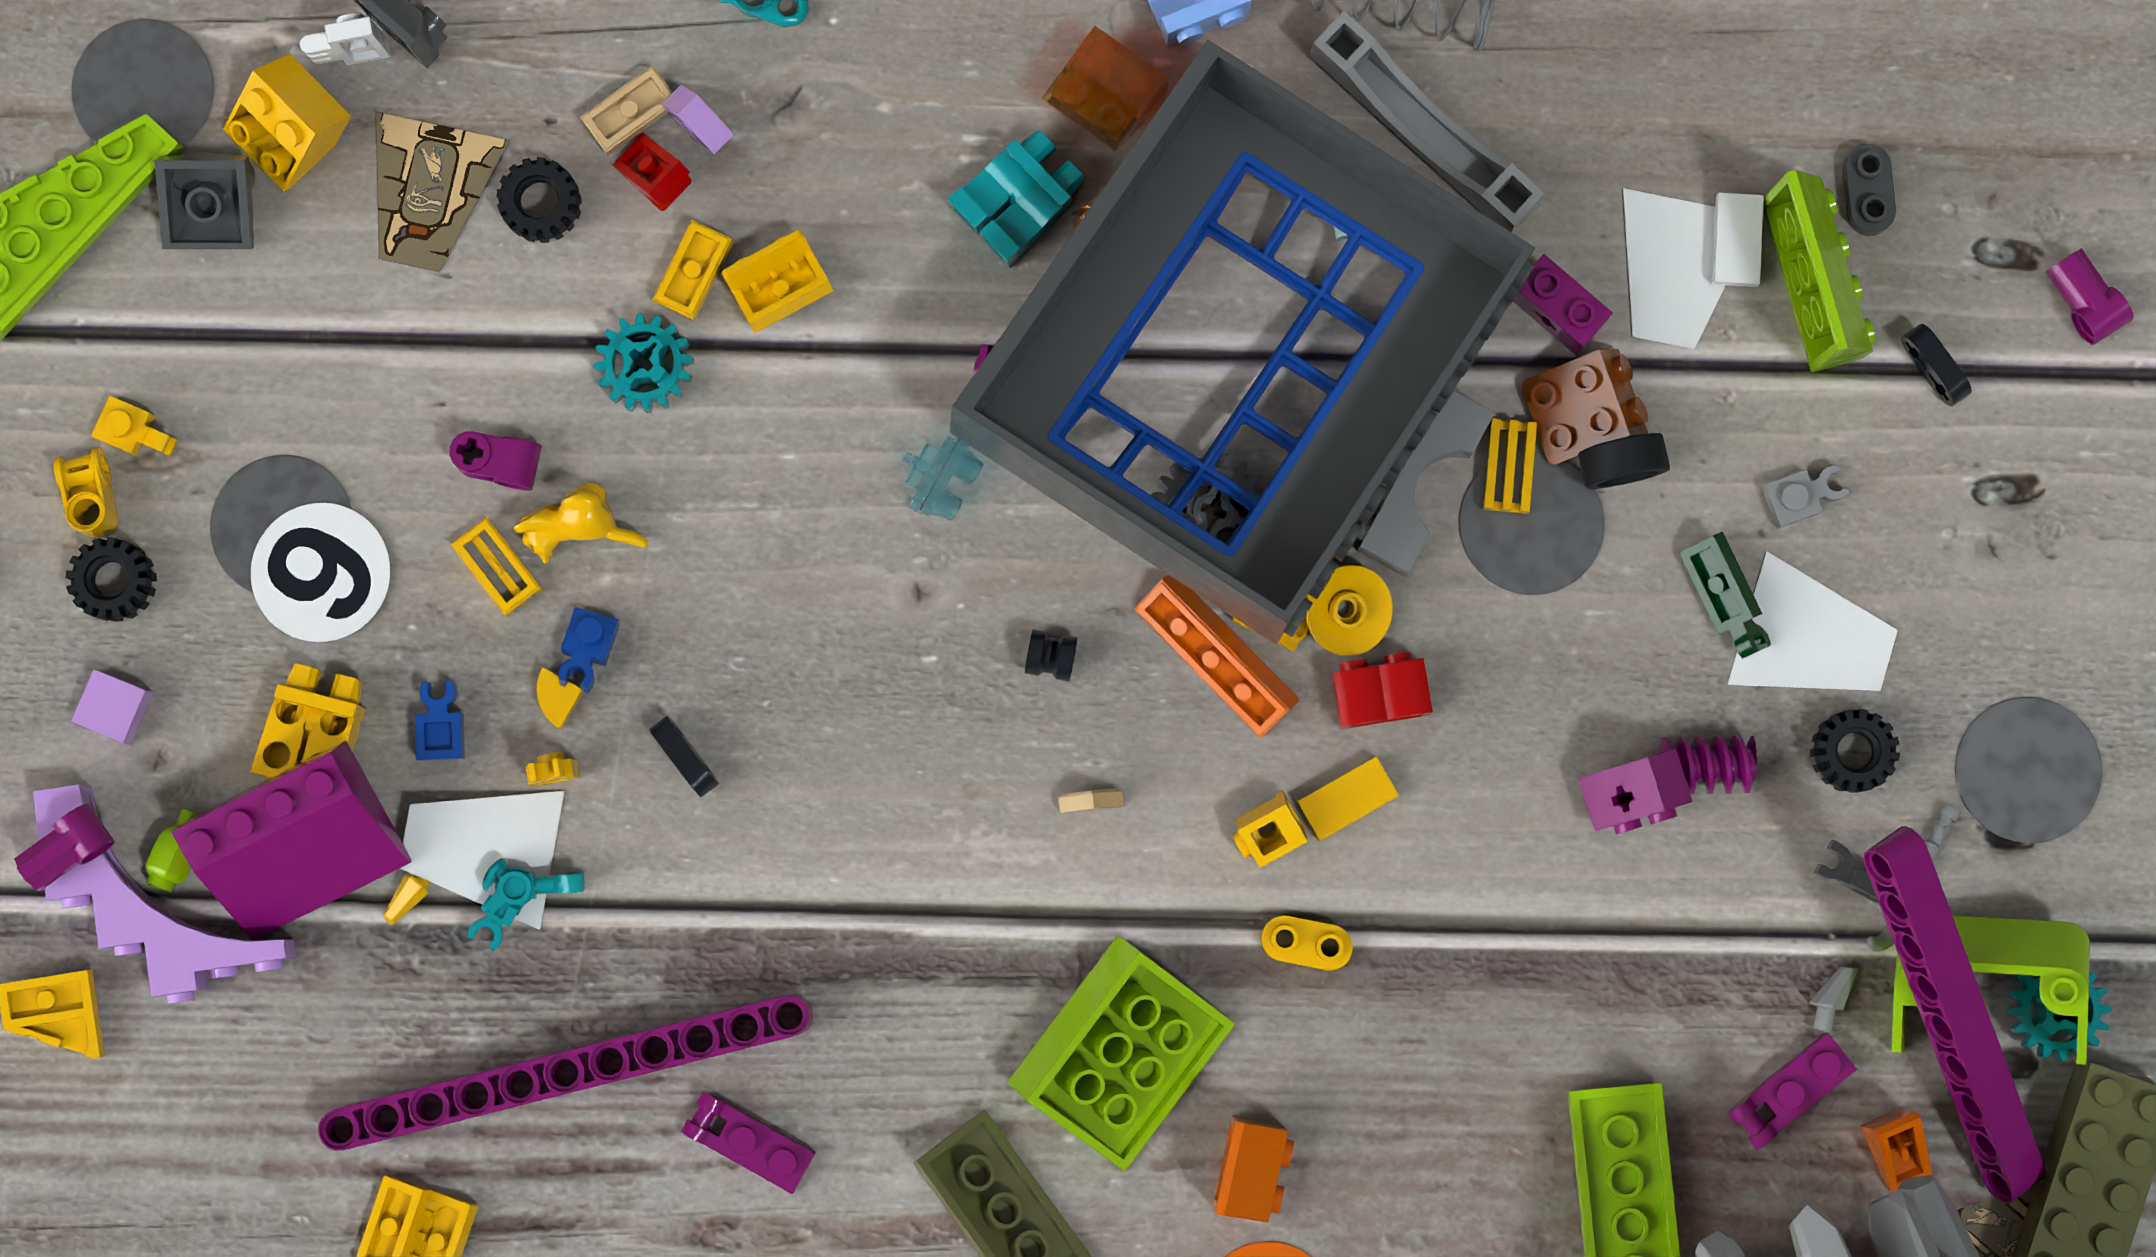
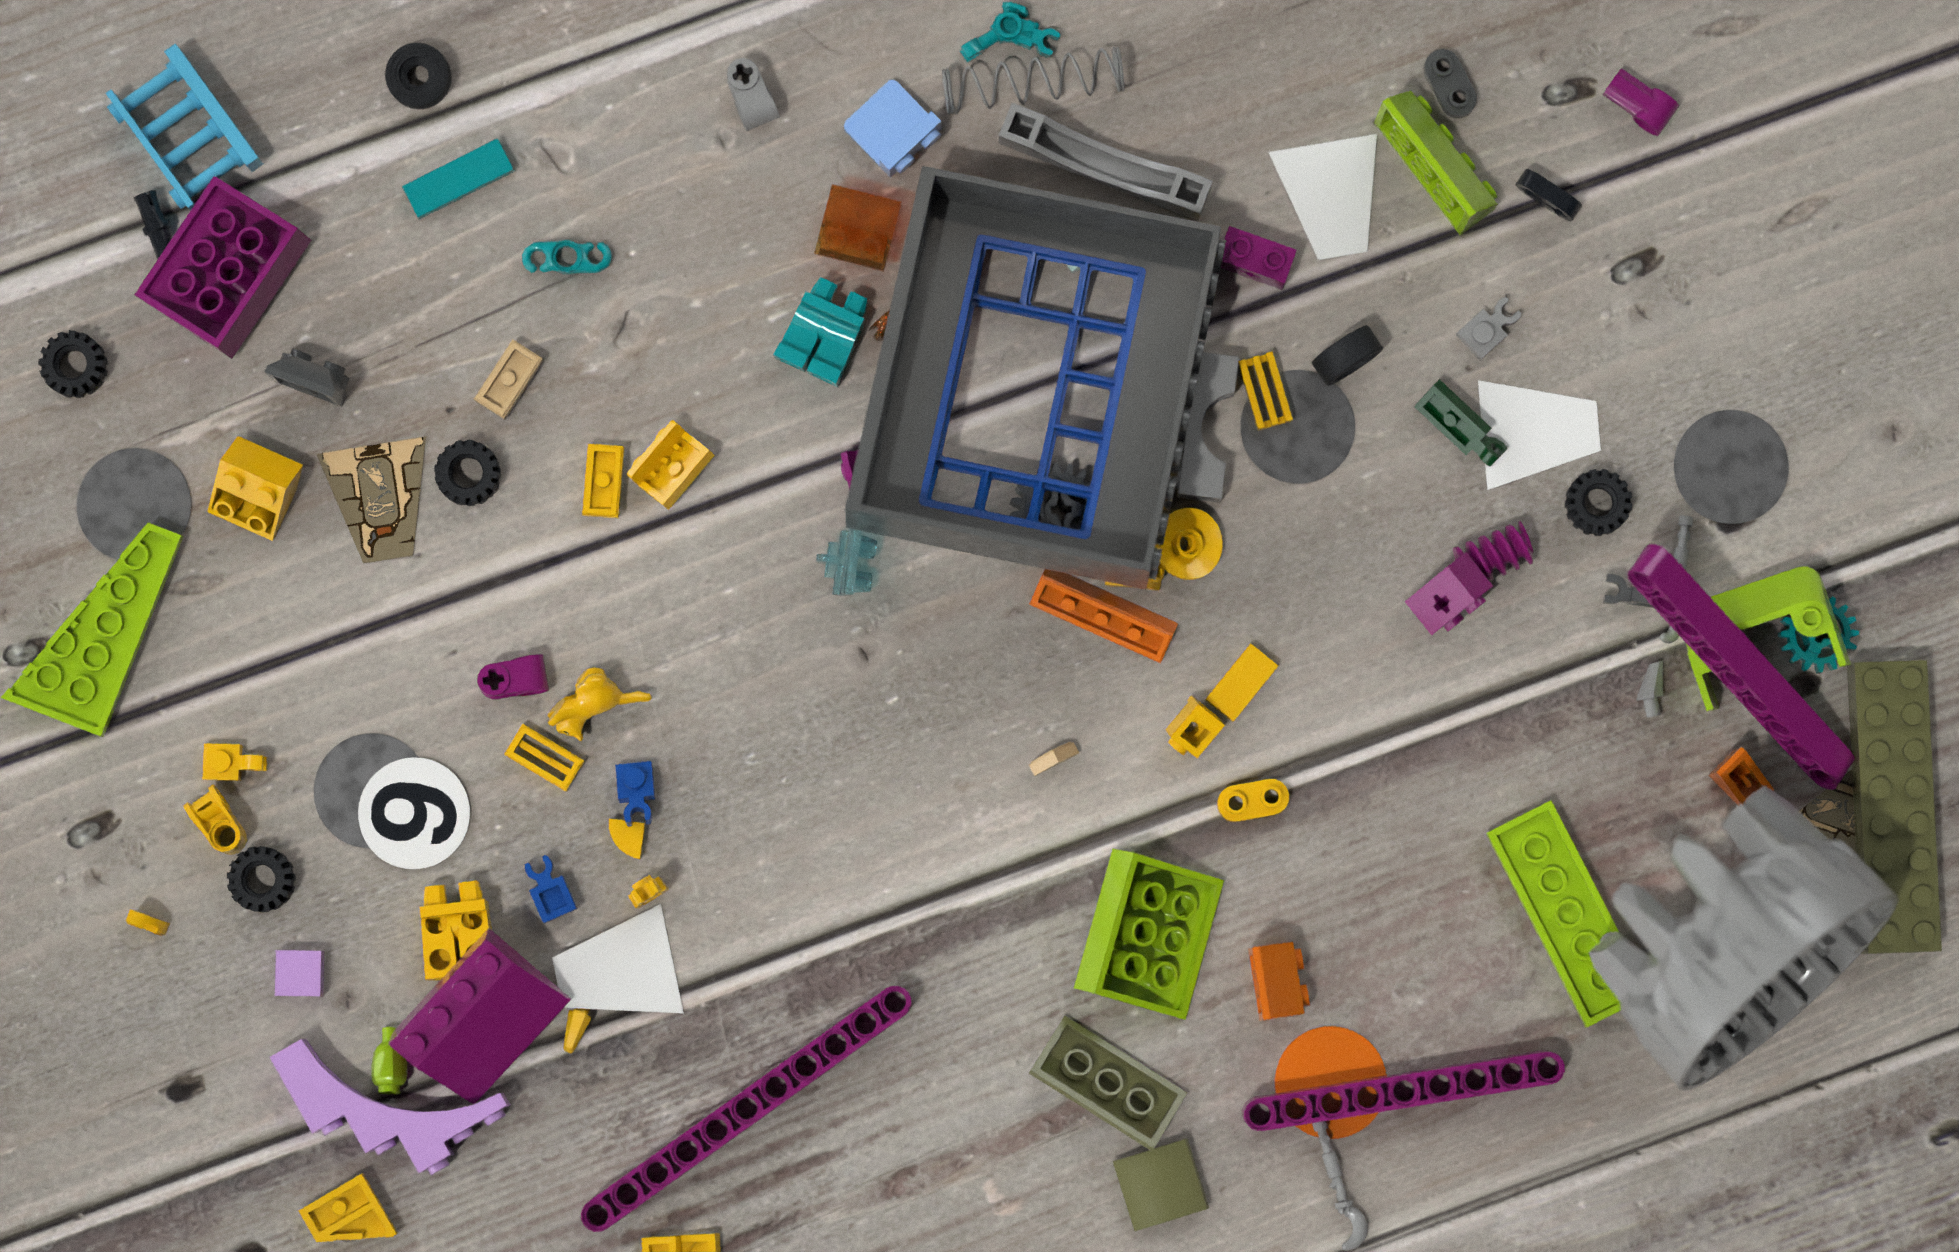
camera: 25 degrees left, 0 degrees up
magenta piece [14,803,115,891] -> none
dark grey slope [154,153,255,249] -> none
white hinge [300,14,391,65] -> none
teal piece [467,858,585,951] -> none
teal gear [594,313,694,414] -> none
red slope [612,133,692,211] -> none
black beam [649,715,719,797] -> none
lavender piece [661,85,734,154] -> none
magenta plate [681,1091,816,1194] -> none
black wheel [1024,629,1078,682] -> none
red brick [1331,652,1433,729] -> none
dark orange bracket [1522,349,1649,464] -> none
white tile [1712,193,1764,287] -> none
magenta plate [1727,1032,1857,1150] -> none

